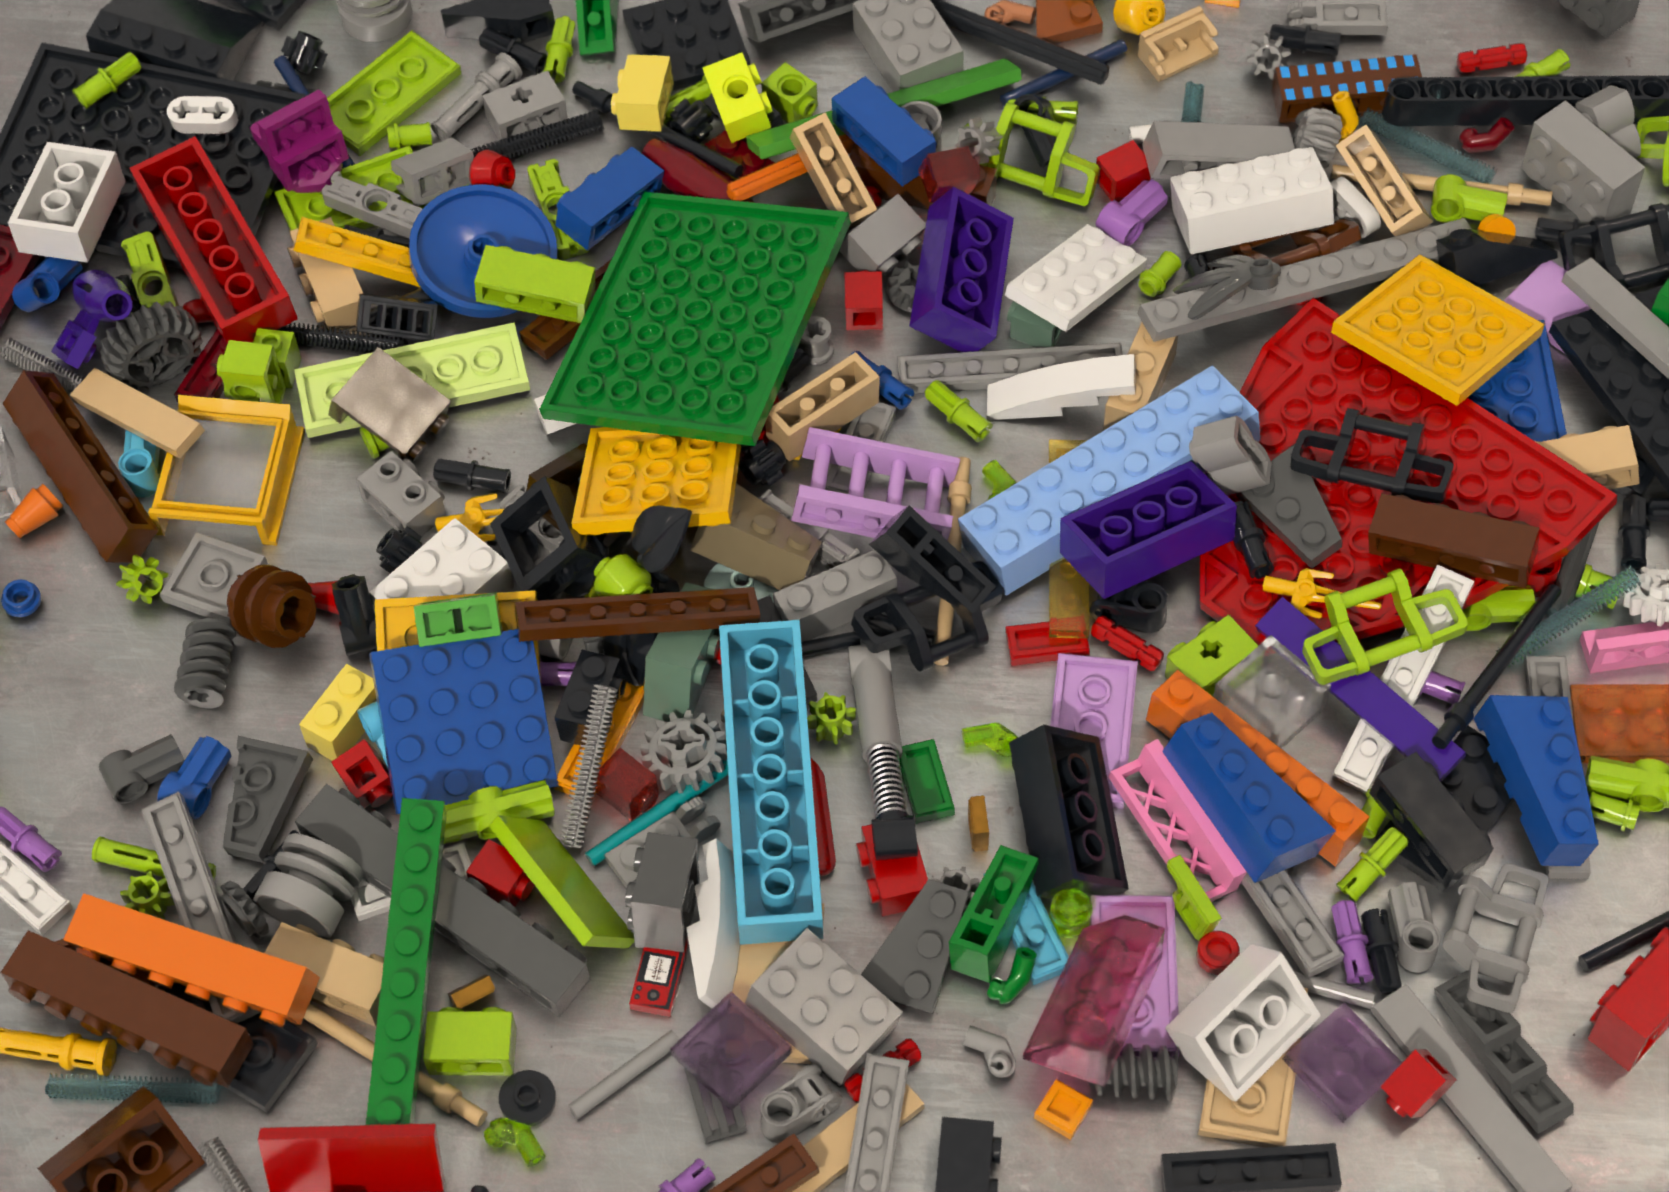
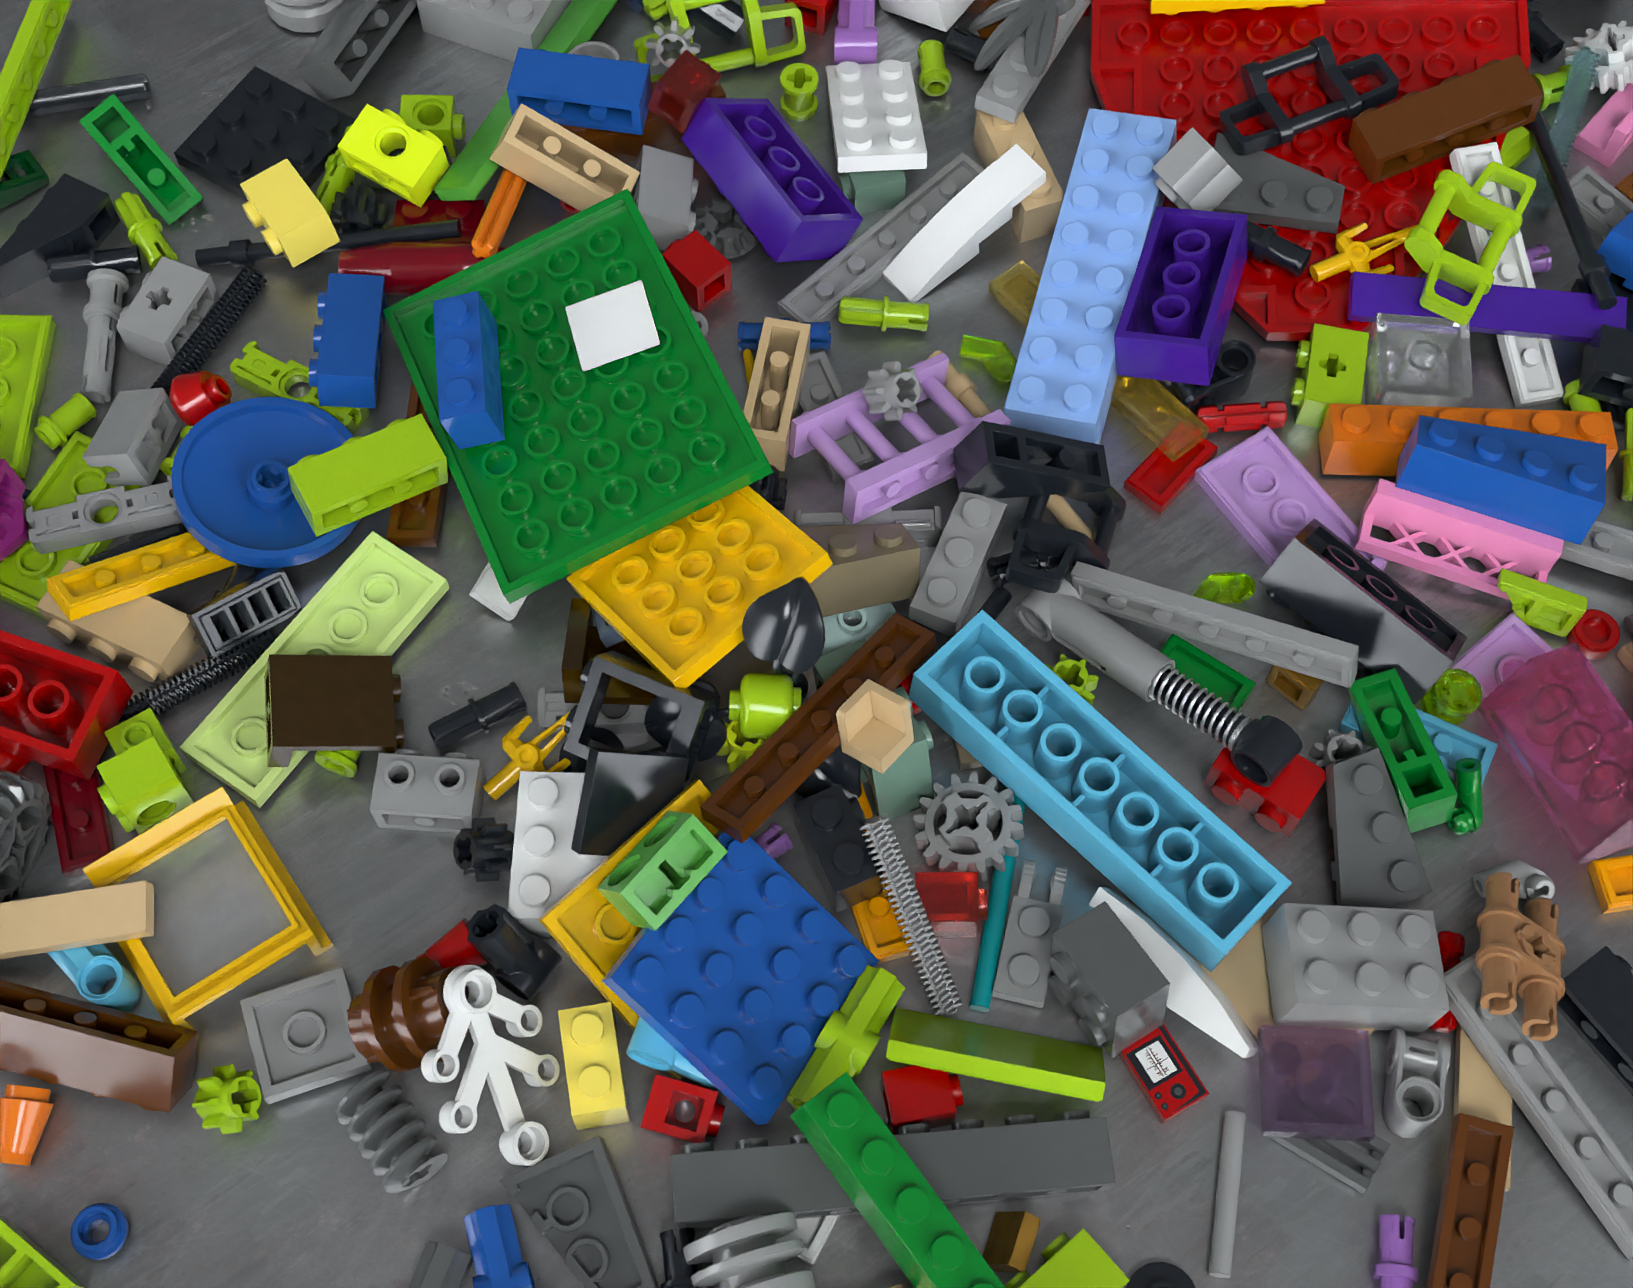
camera: 45 degrees left, 5 degrees up
none -> white plant [421,965,560,1166]
none -> blue brick [433,291,505,450]
none -> white sticker [565,280,660,371]
none -> black tile [571,747,689,856]
none -> lime bush [780,63,819,121]
none -> tan panel [836,679,914,774]
none -> light grey gear [862,361,923,421]
none -> light grey tile [1070,561,1359,688]
none -> medium nougat pin [1475,872,1566,1041]

